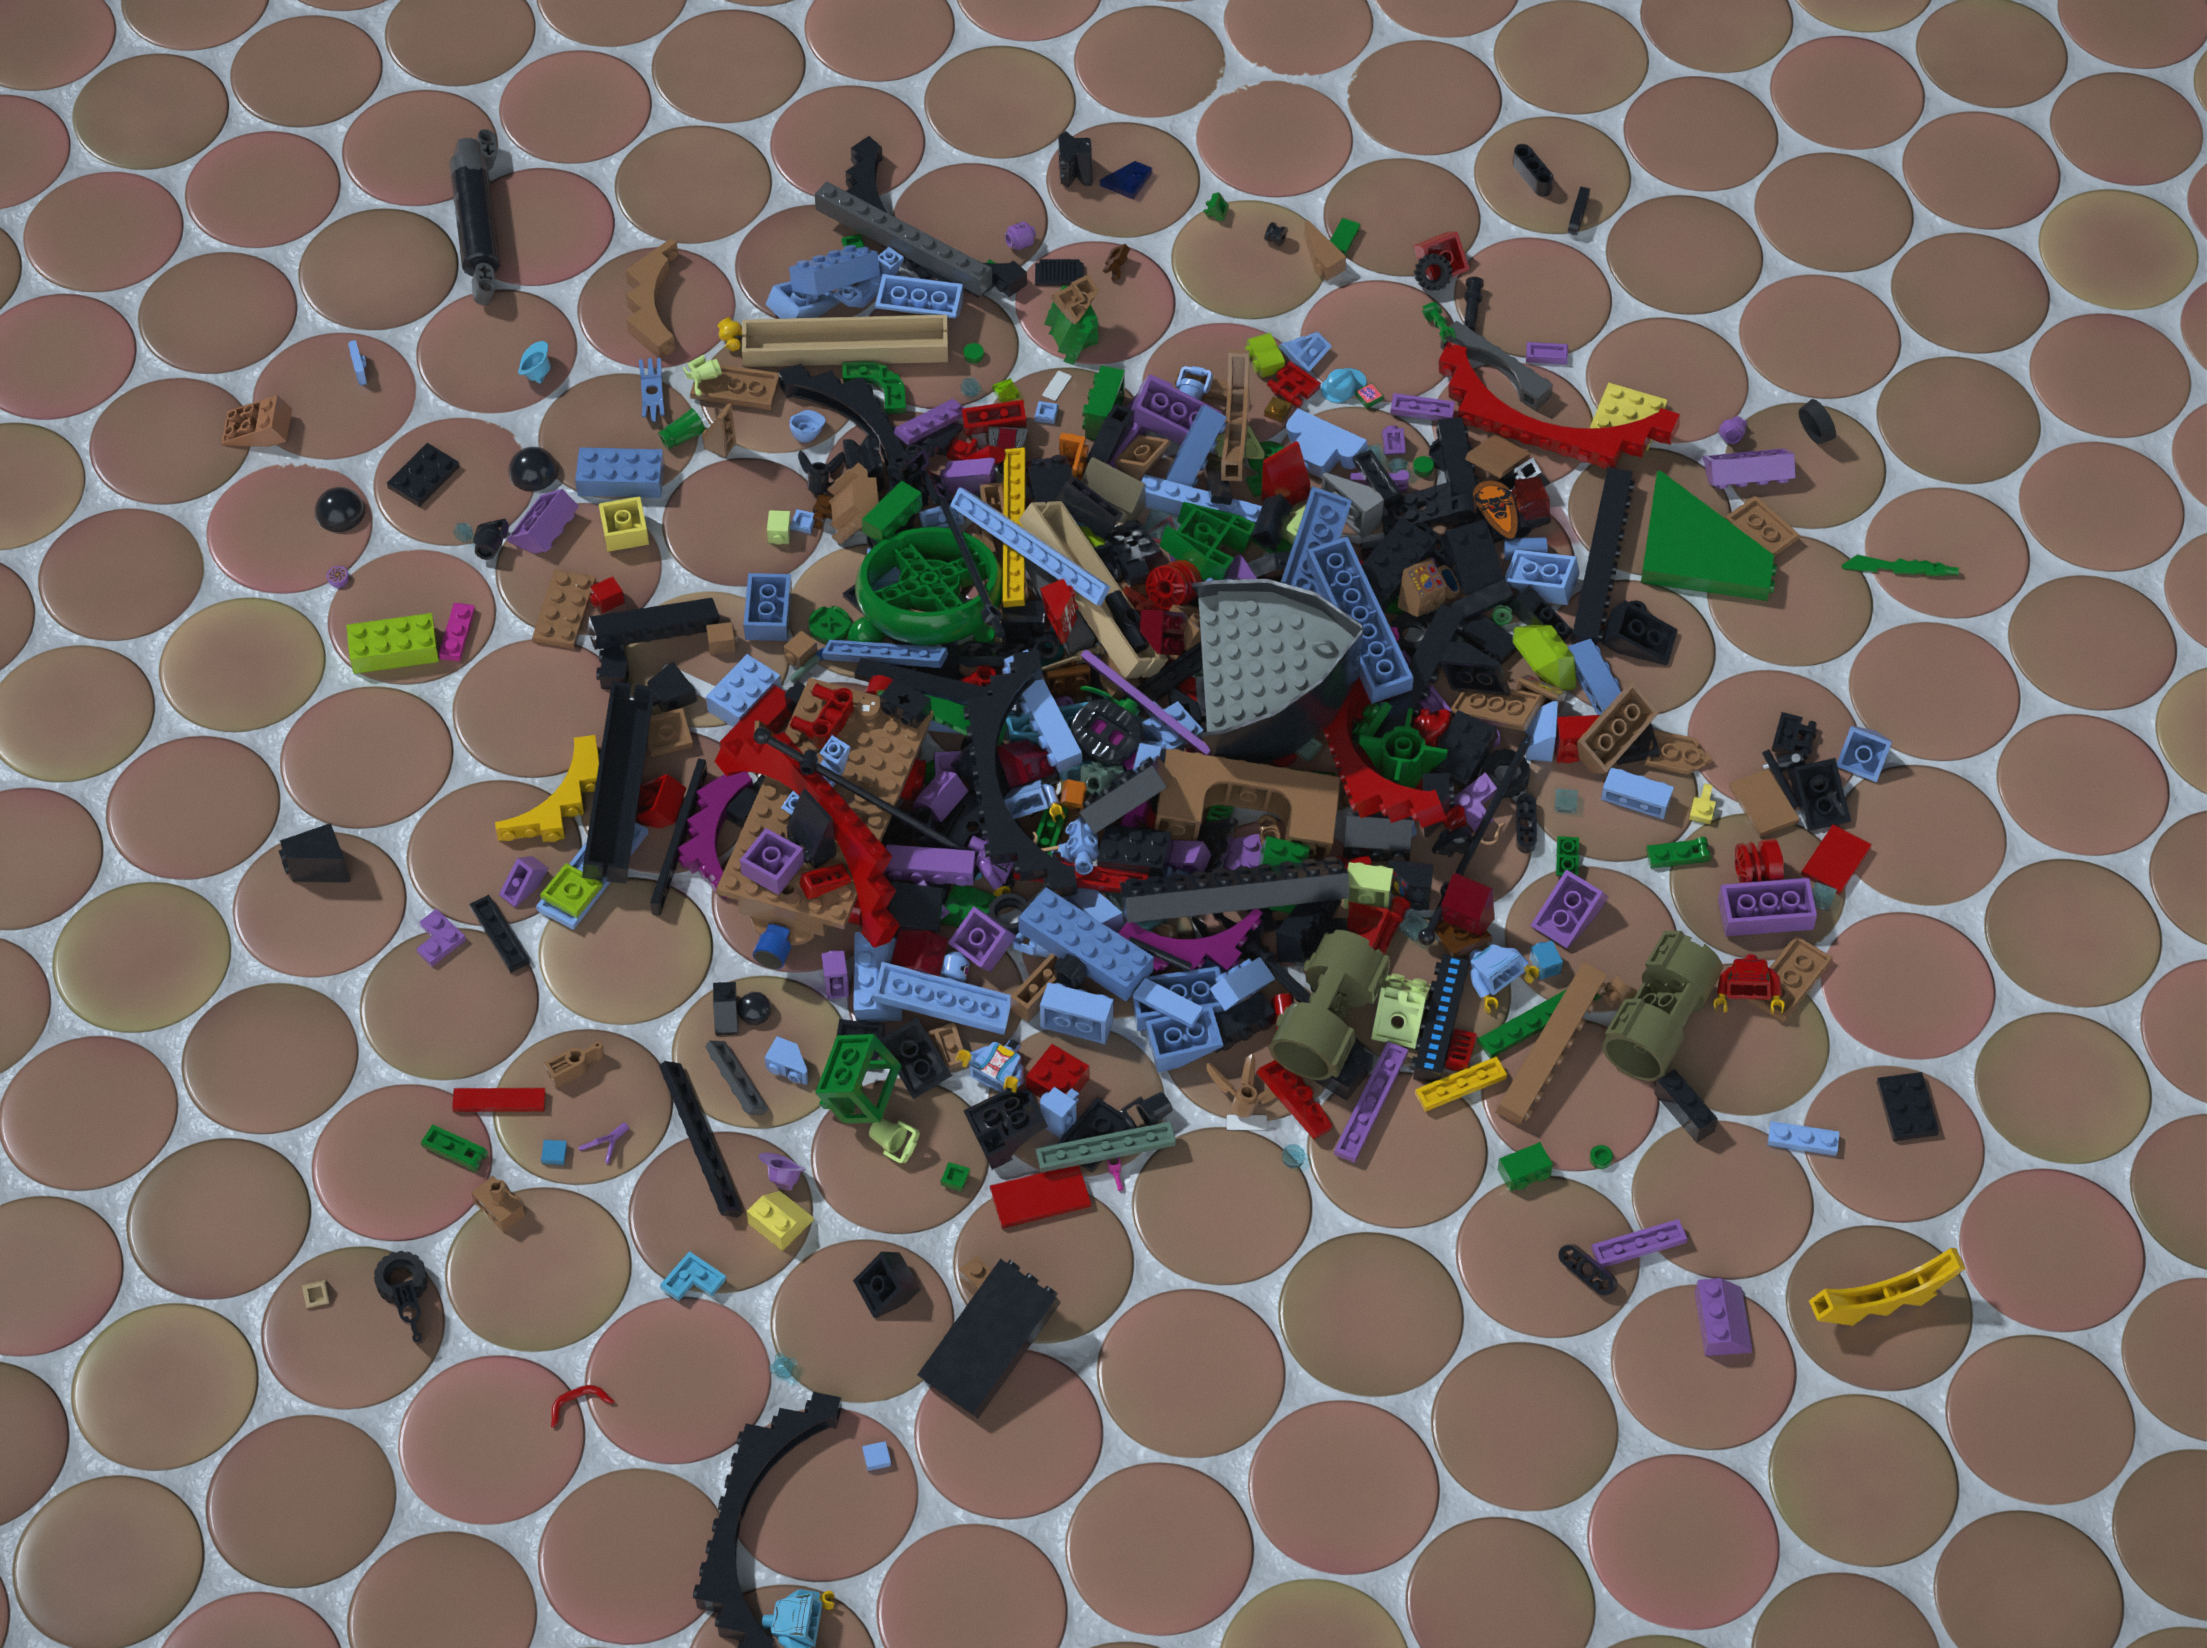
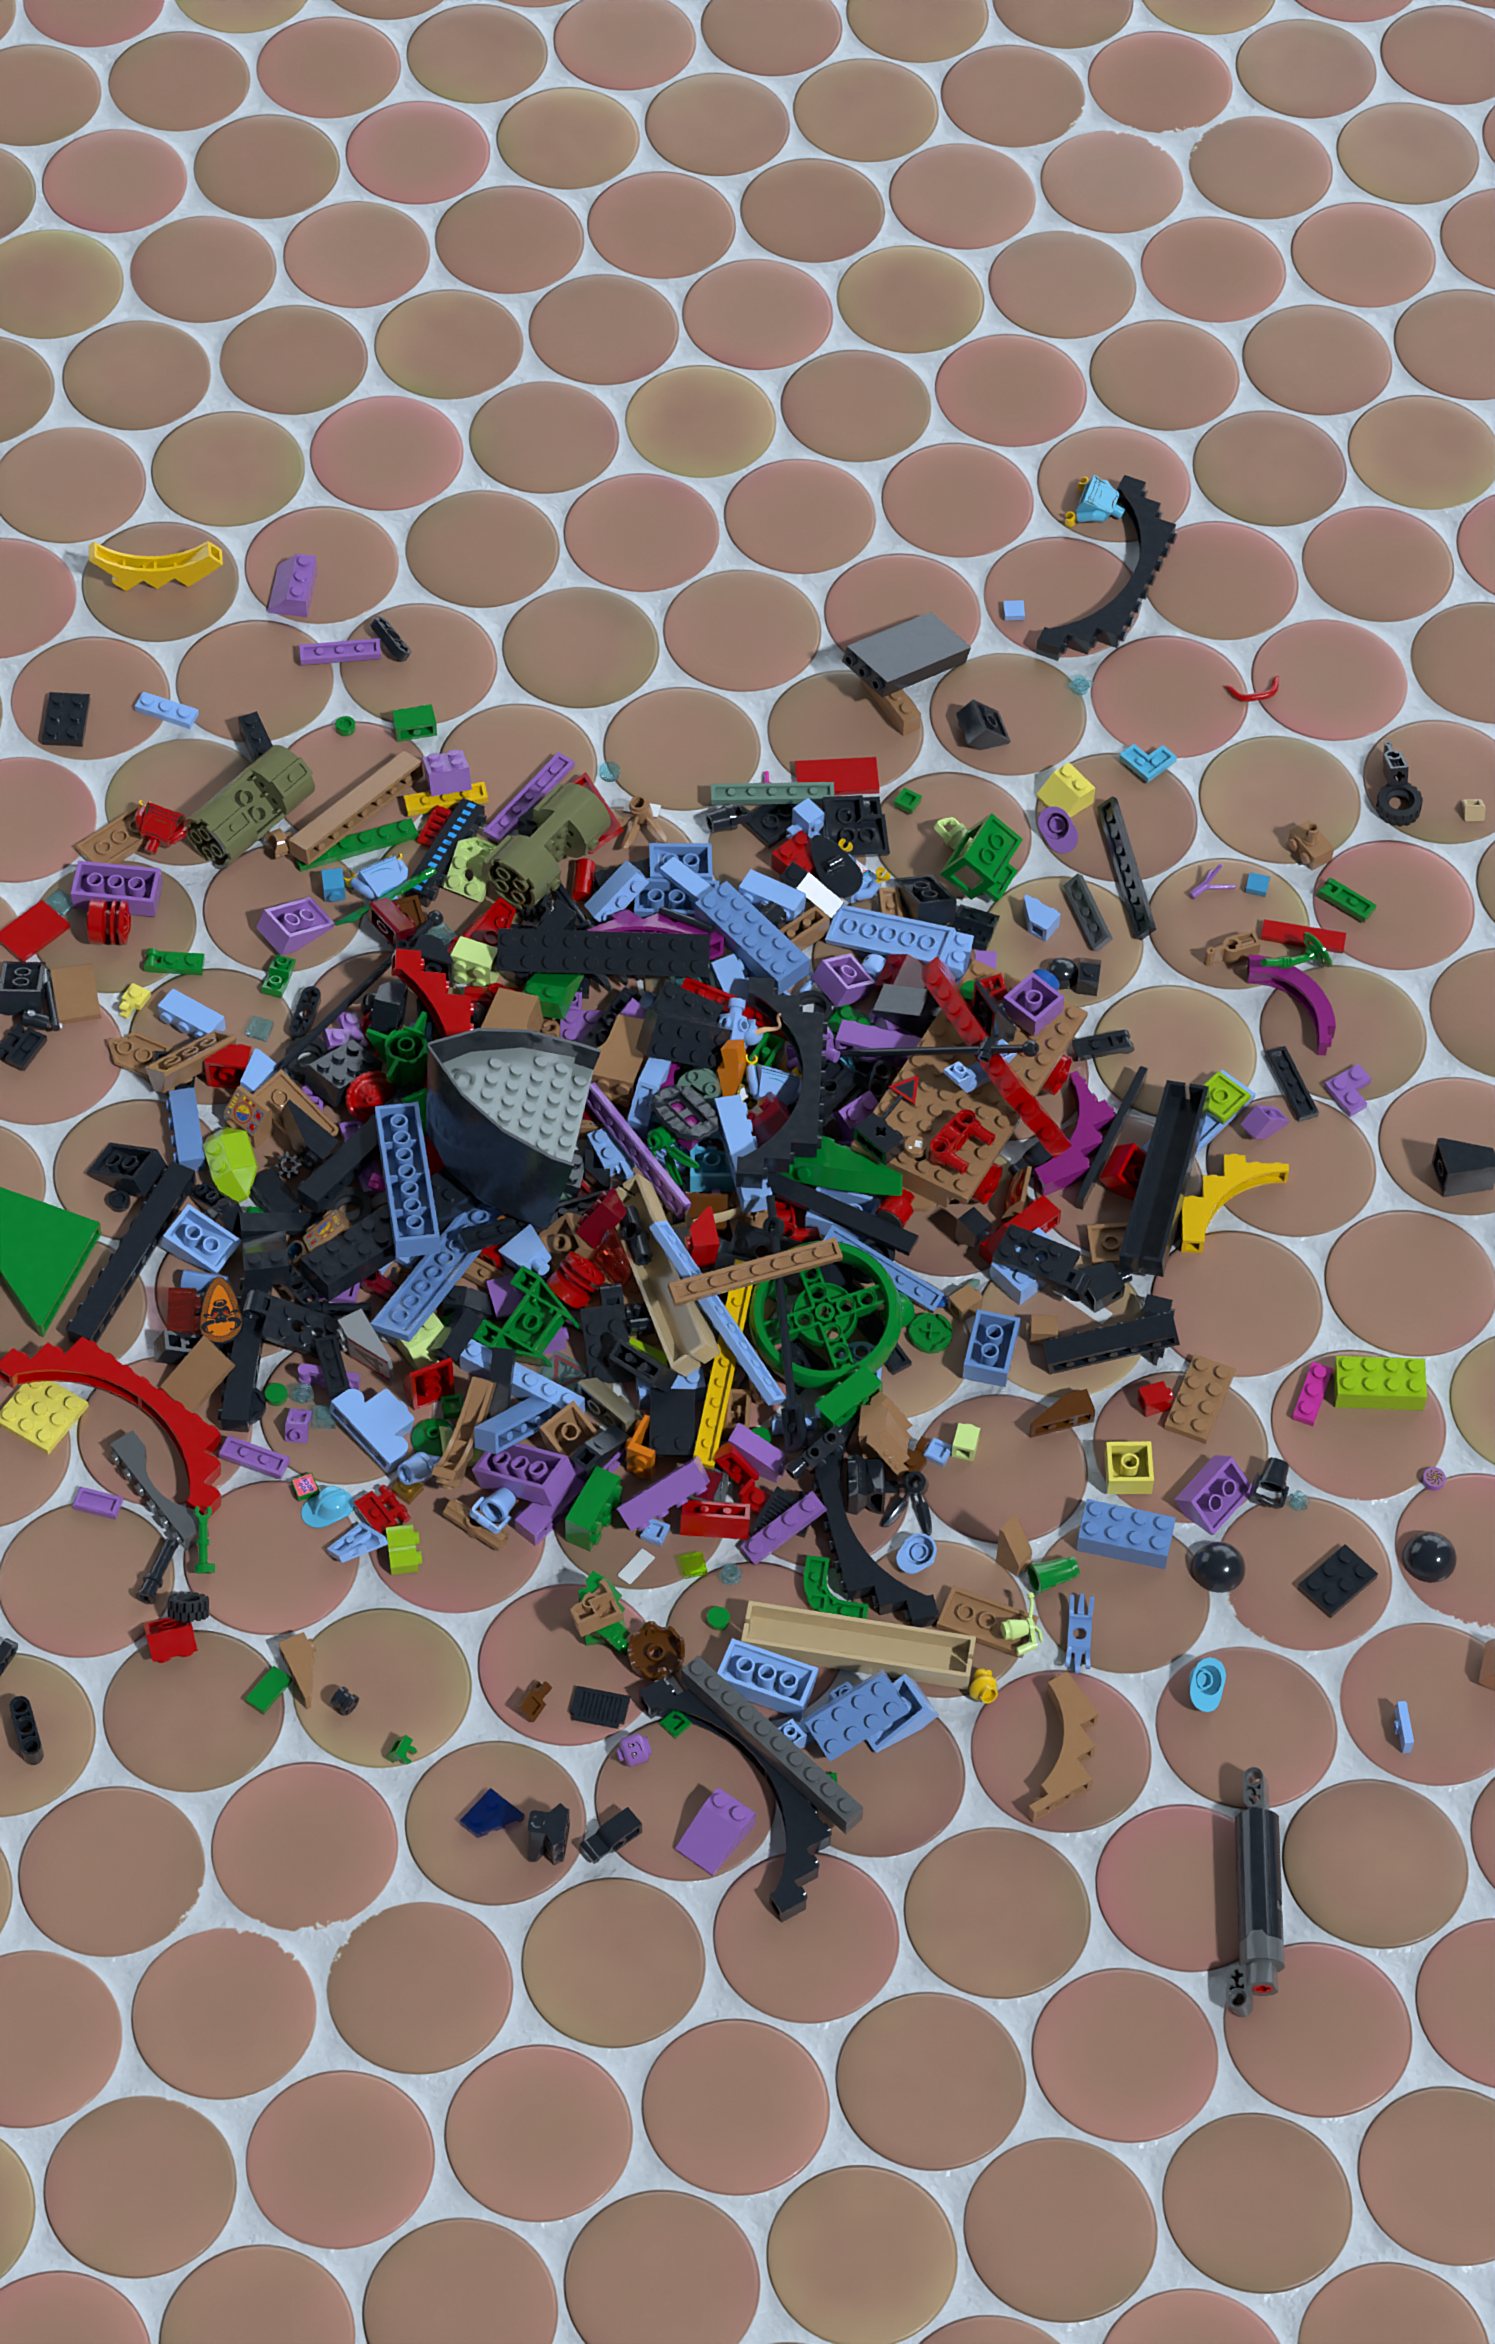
camera: 170 degrees left, 0 degrees up
none -> green sword [335,866,437,926]
none -> light blue piece [397,1452,441,1485]
none -> medium lavender brick [422,750,472,796]
none -> black piece [579,1807,642,1864]
none -> medium lavender slope [617,1456,710,1532]
none -> reddish brown plate [627,1621,685,1681]
none -> medium nougat plate [668,1237,843,1306]
none -> medium lavender slope [675,1787,756,1877]
none -> slope [780,861,844,919]
none -> black shield [811,835,863,898]
none -> piece [882,1075,919,1119]
none -> green tile [961,980,975,1003]
none -> black hinge [992,1223,1091,1302]
none -> reddish brown slope [1029,1389,1095,1438]
none -> black plate [1072,1029,1135,1062]
none -> magenta arch [1247,954,1336,1055]
none -> green dish [1261,932,1332,969]

